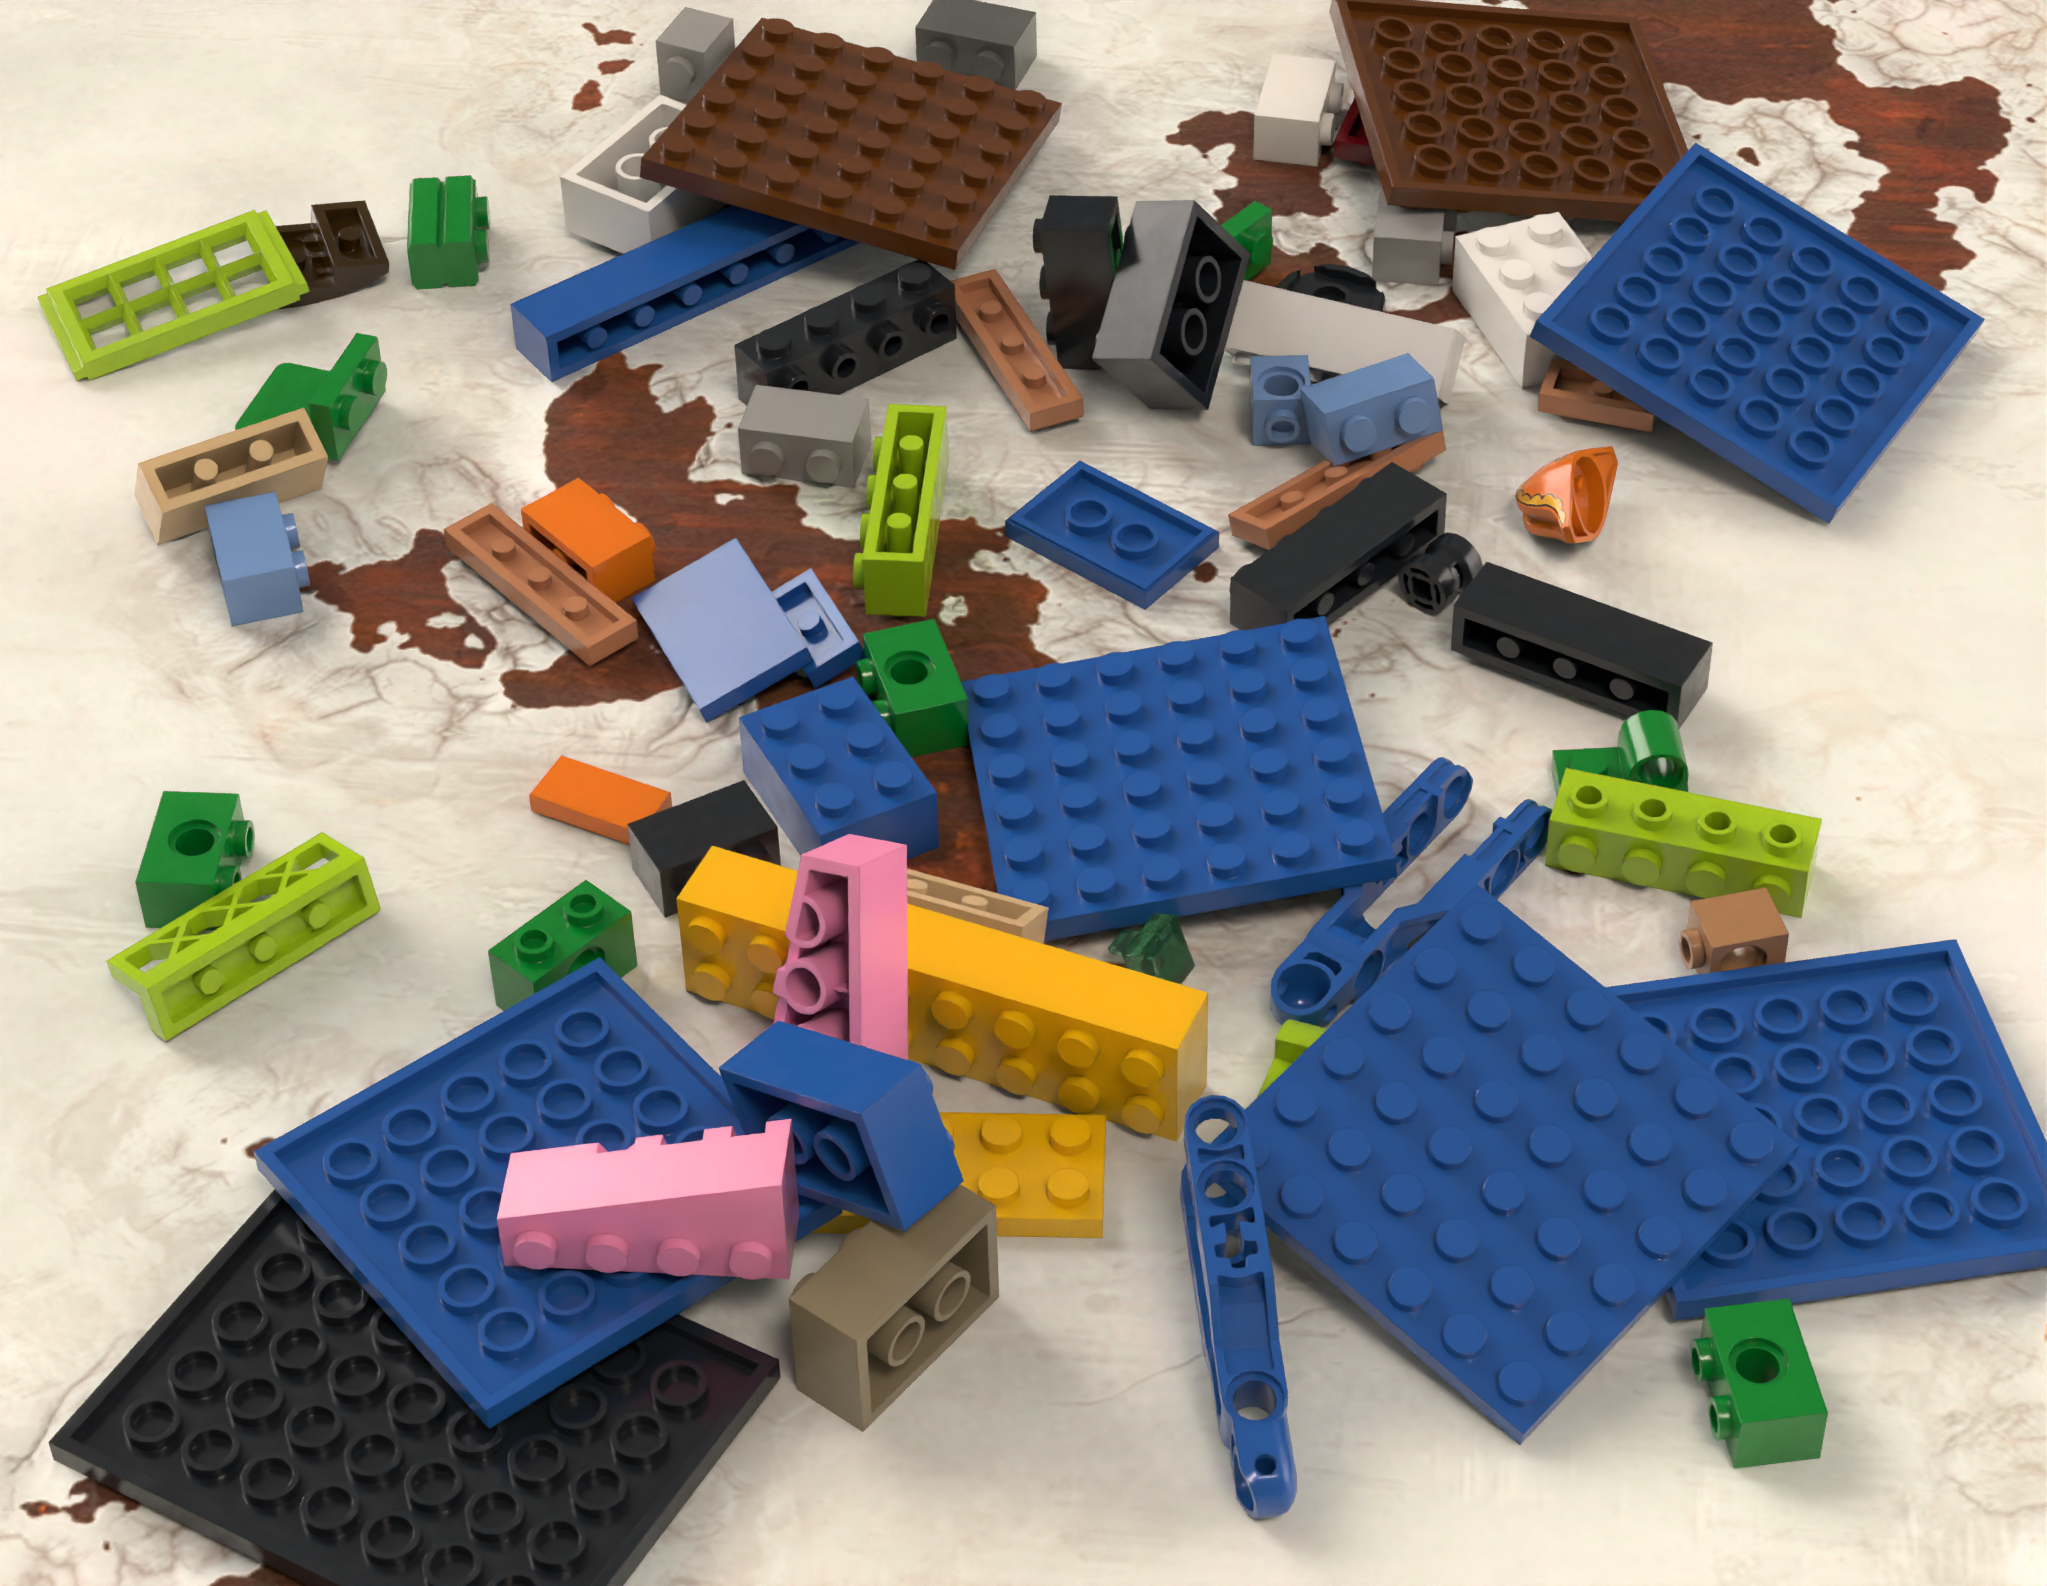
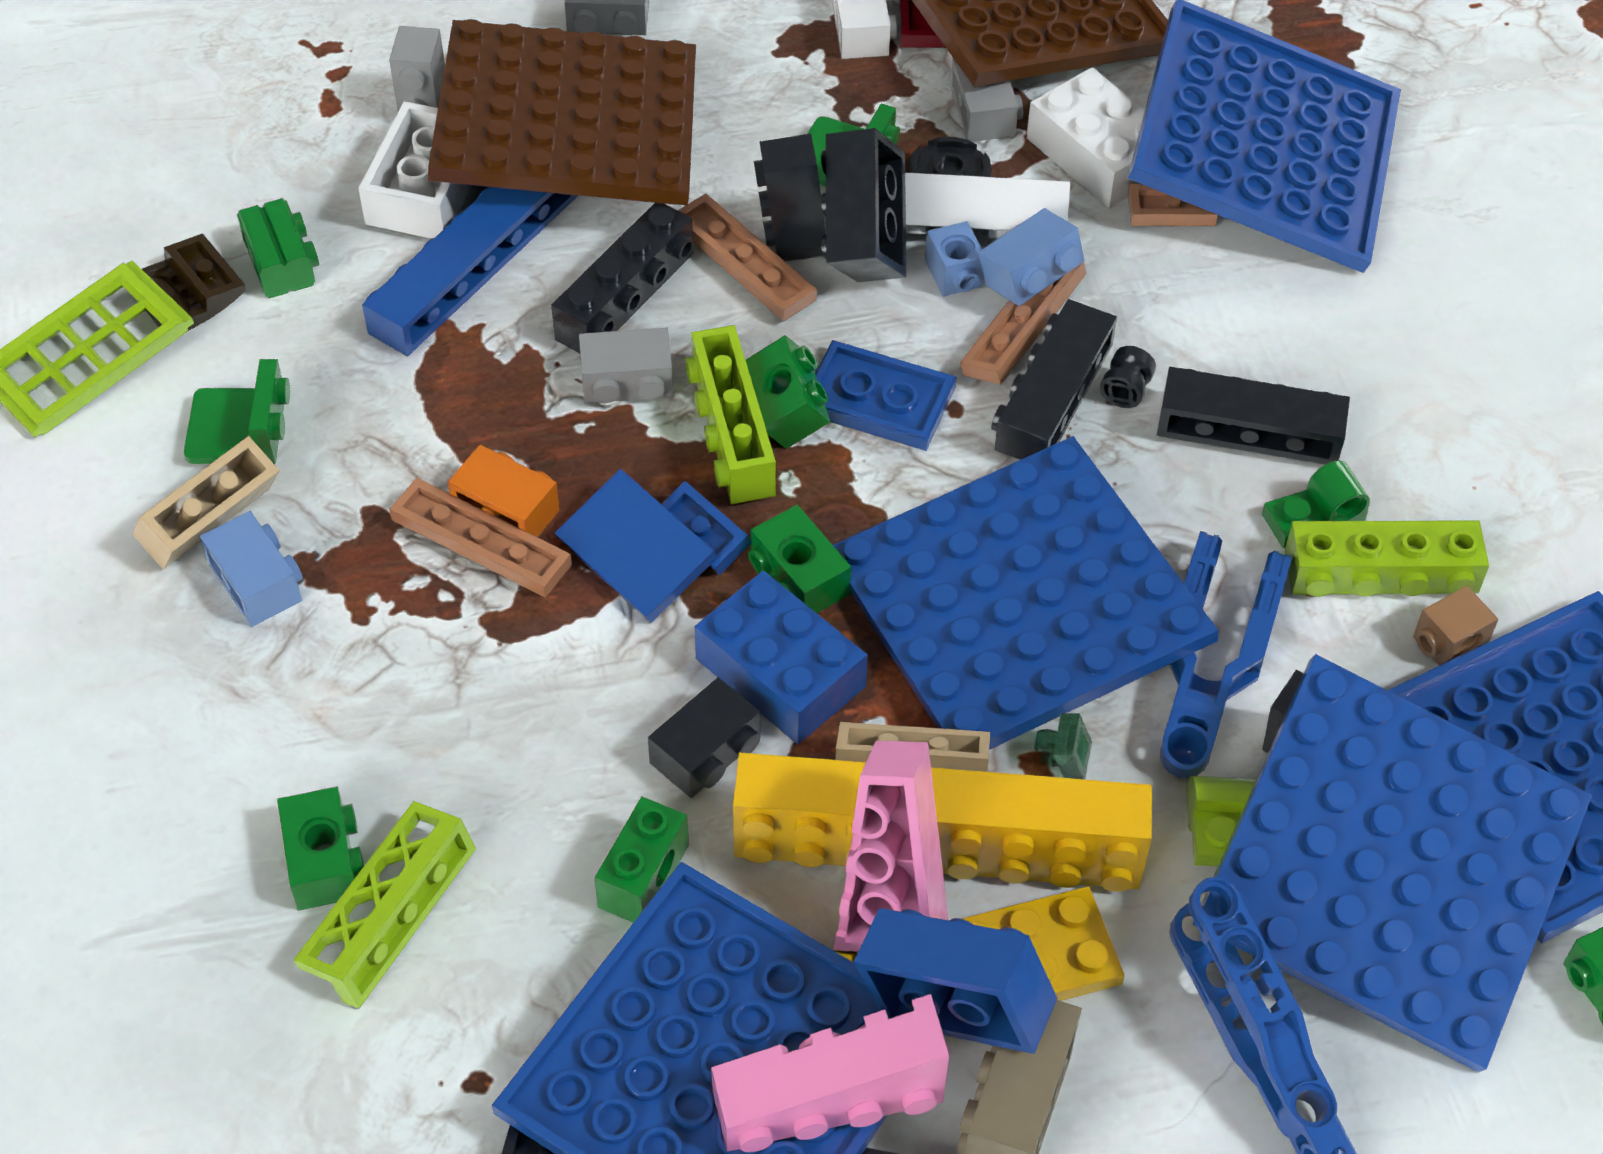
camera: 20 degrees left, 10 degrees up
orange tile [529,755,672,845] -> none
orange hat [1515,446,1618,543] -> none
none -> green brick [746,335,830,449]

